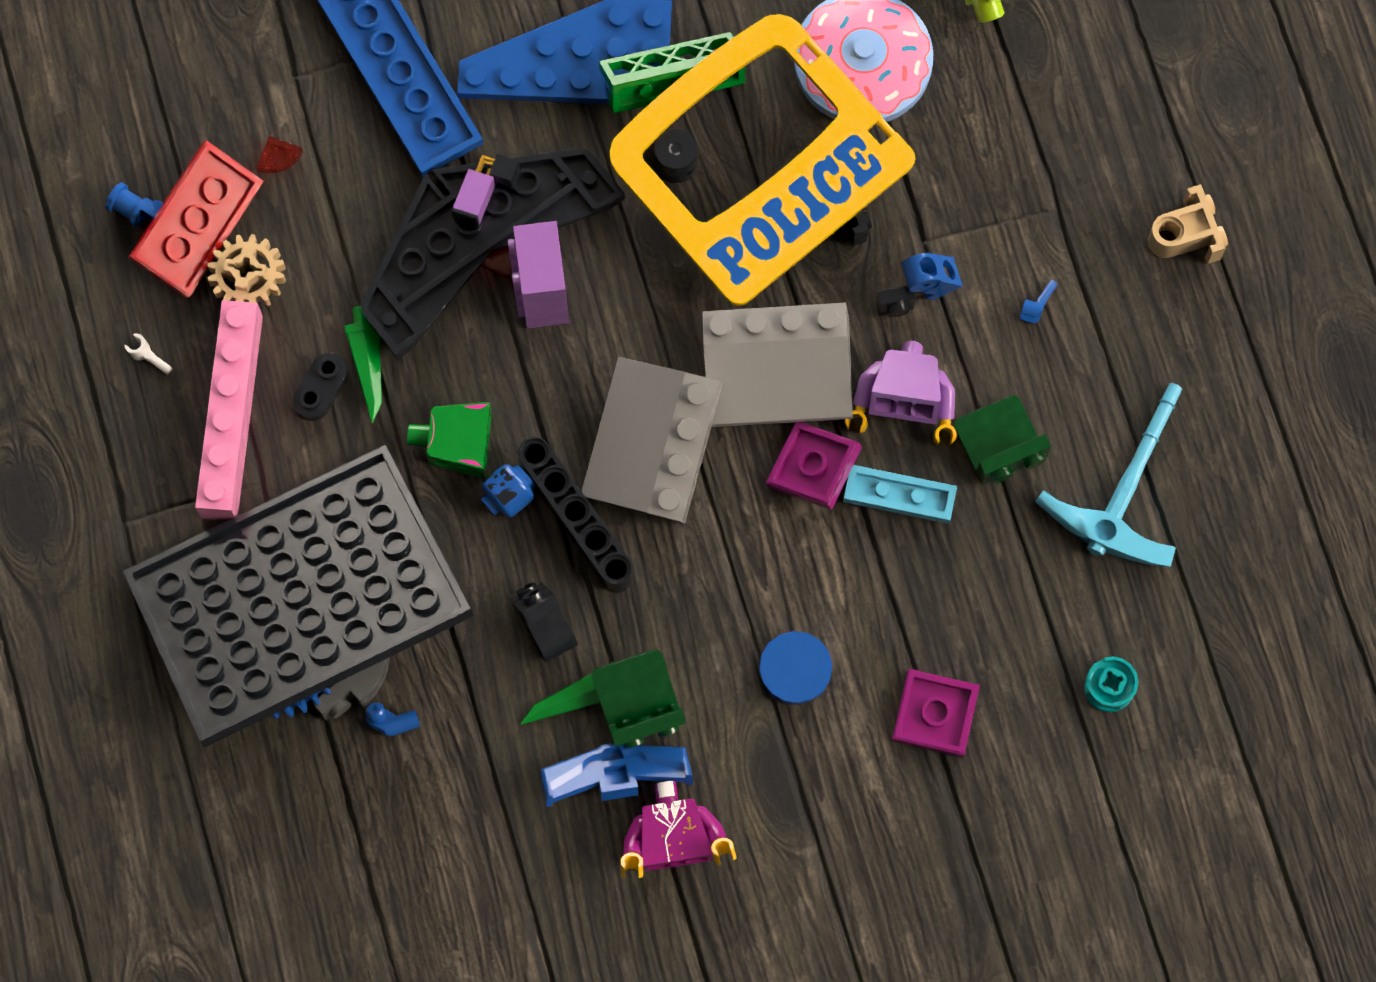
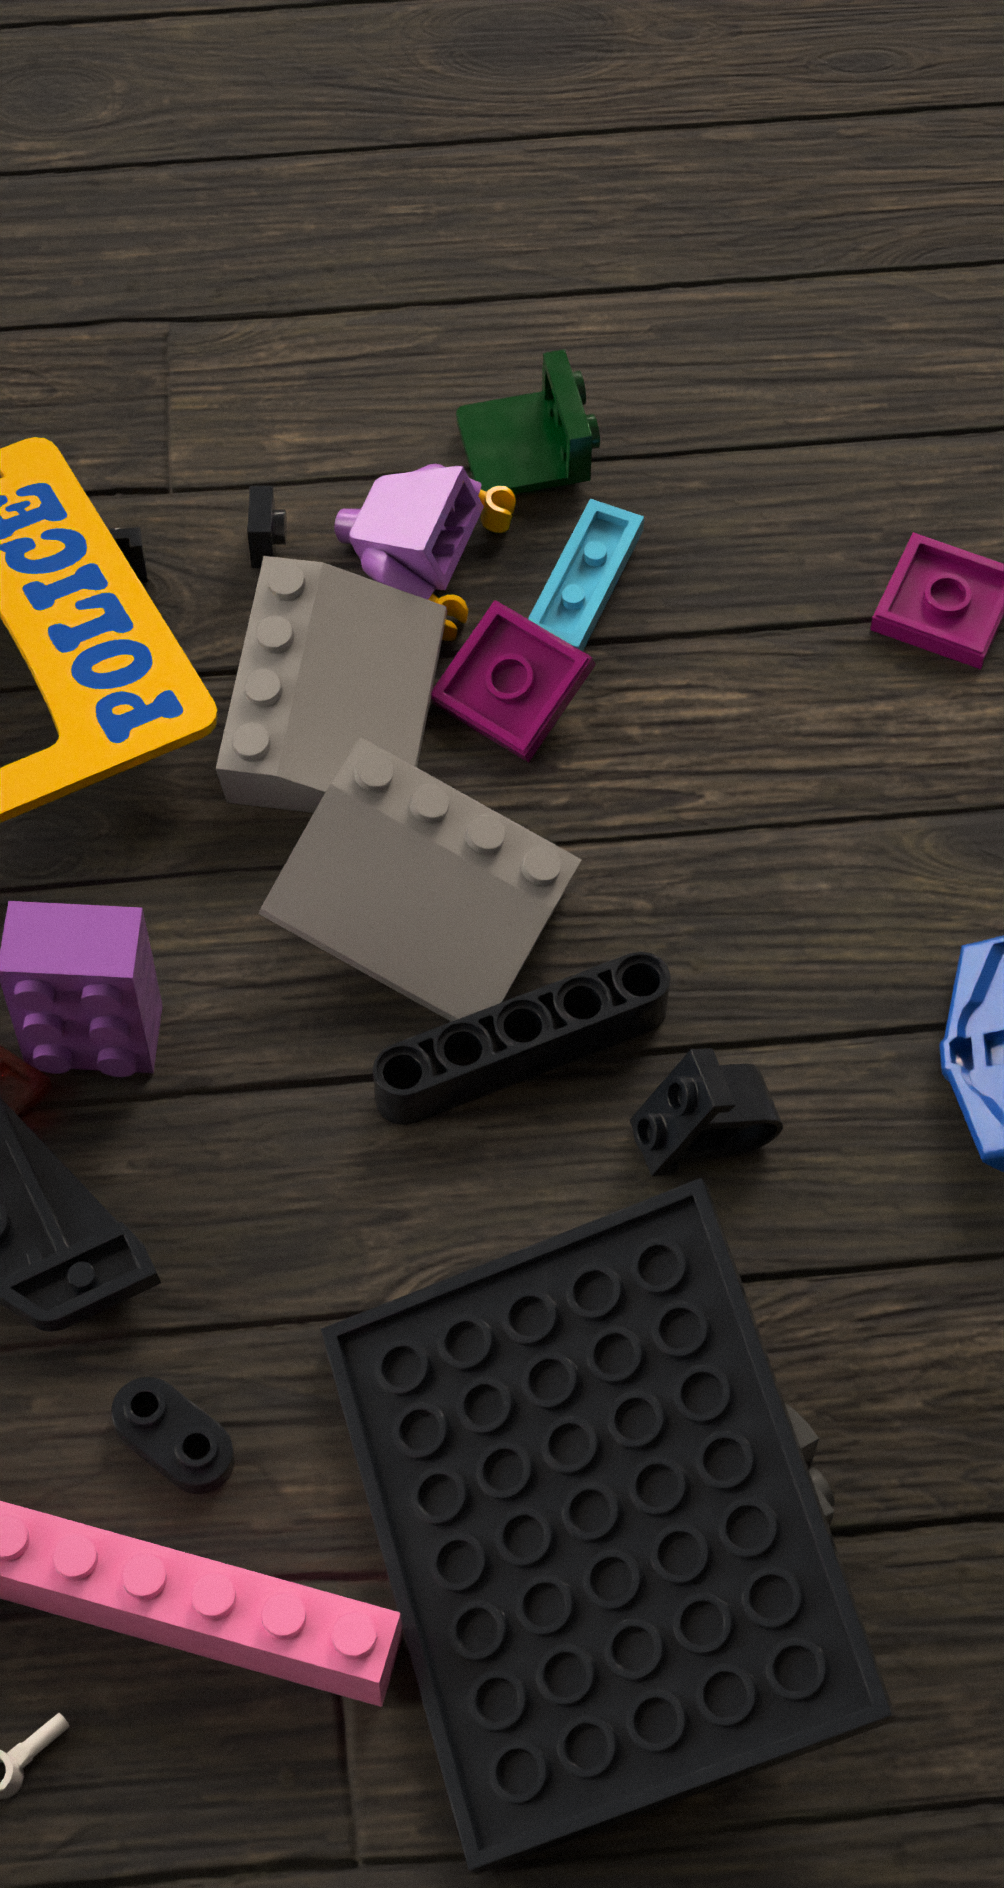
camera: 80 degrees left, 15 degrees down
green bar [344,306,382,423] -> none
blue arm [365,702,421,737] -> none
green torso [407,402,492,478] -> none
blue head [481,464,536,518] -> none
green bar [520,662,612,725] -> none
dark green bracket [592,649,686,748] -> none
blue tile [759,631,832,705] -> none
blue leg [901,253,963,300] -> none
blue hand [1020,280,1058,323] -> none
medium azure piece [1035,383,1182,567] -> none
teal wheel [1084,656,1139,713] -> none
tan pin [1148,184,1228,264] -> none

